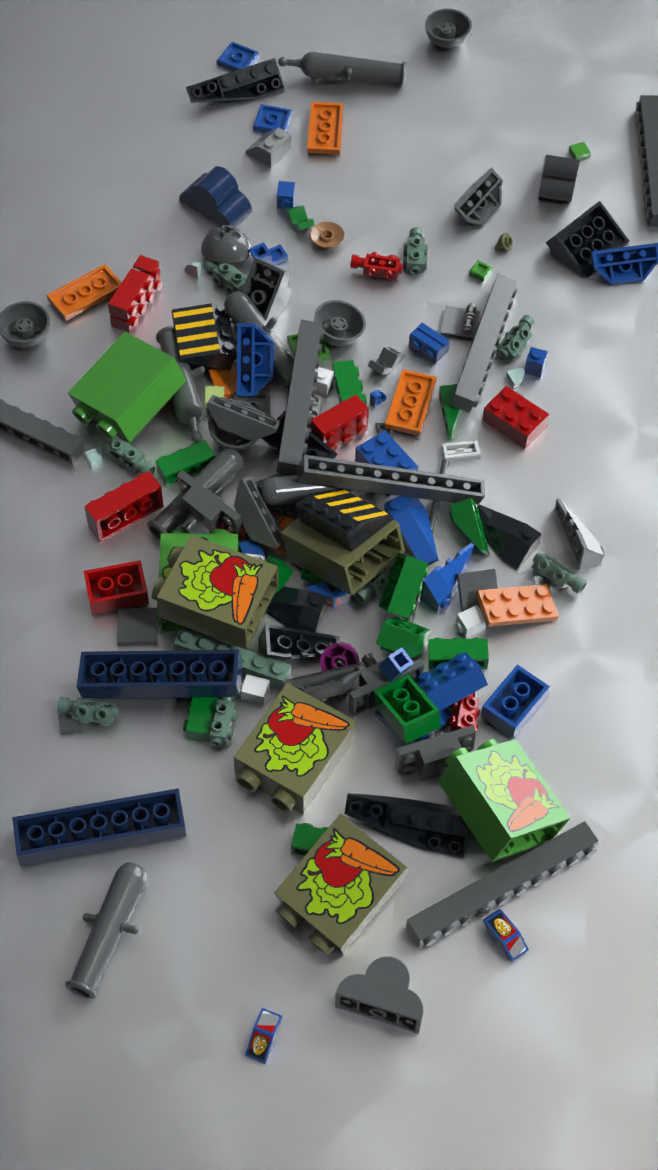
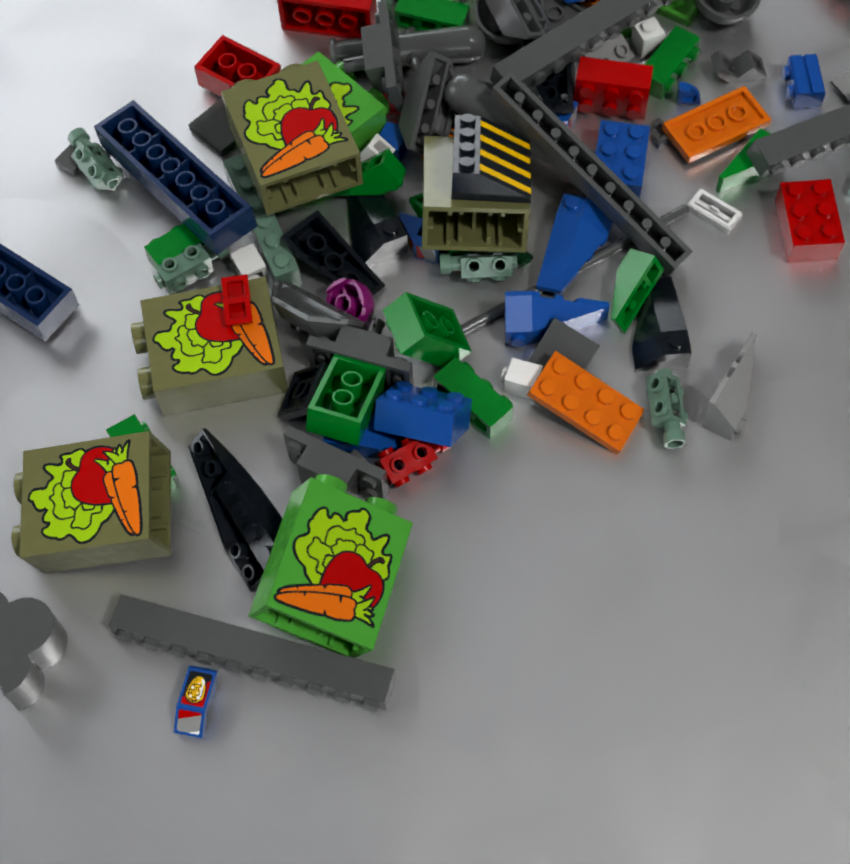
camera: 50 degrees right, 5 degrees up
blue brick [378,647,414,682] -> none
green brick [379,552,429,619] -> none
blue brick [480,664,550,739] -> none
none -> red slope [221,274,253,327]
none -> black plate [277,362,329,421]

